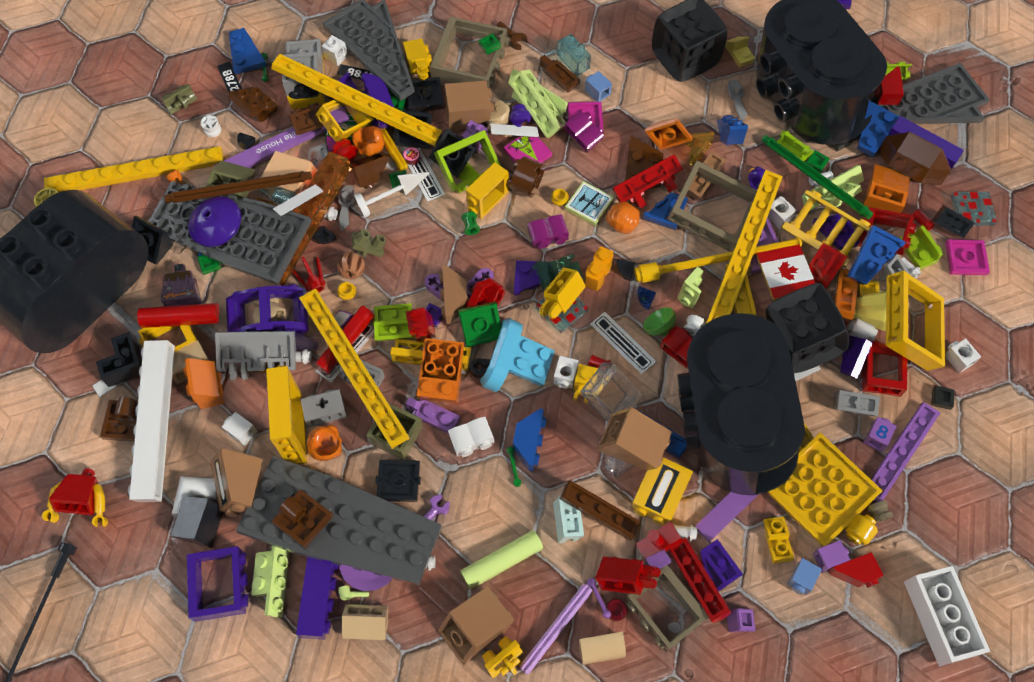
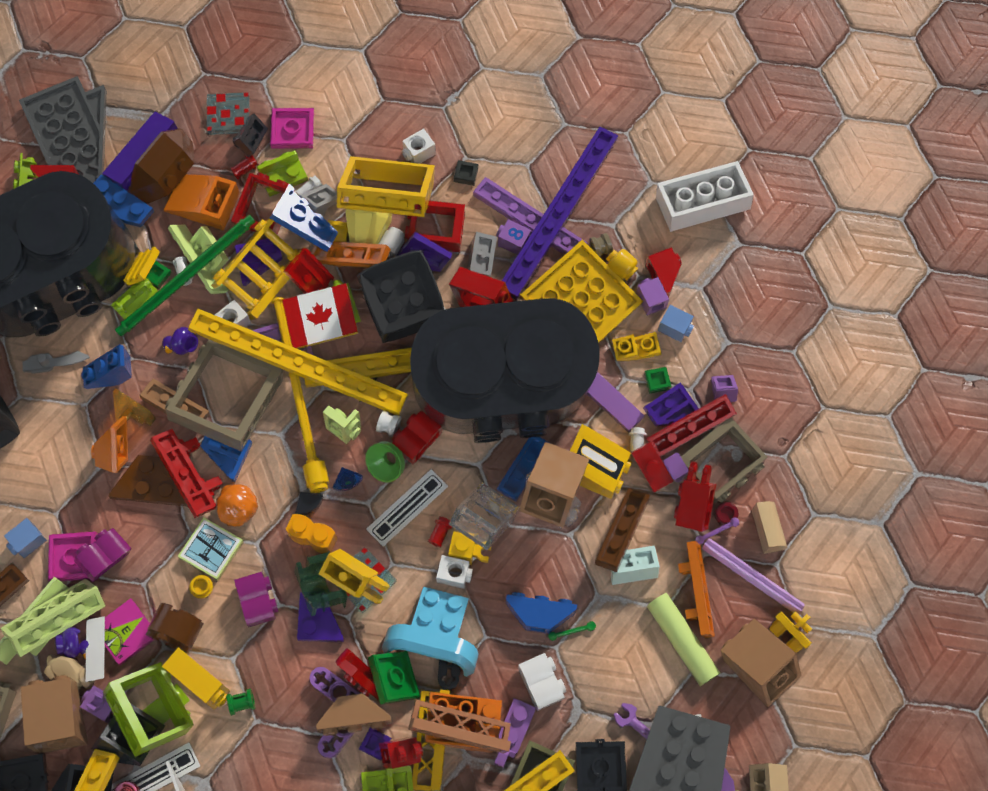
camera: 95 degrees left, 5 degrees up
none -> yellow tile [123,247,159,286]
none -> nougat fence [408,700,511,754]
none -> red window [449,267,513,307]
none -> dark purple plate [502,127,618,300]
none -> green tile [644,367,672,394]
none -> orange hinge [678,541,715,638]

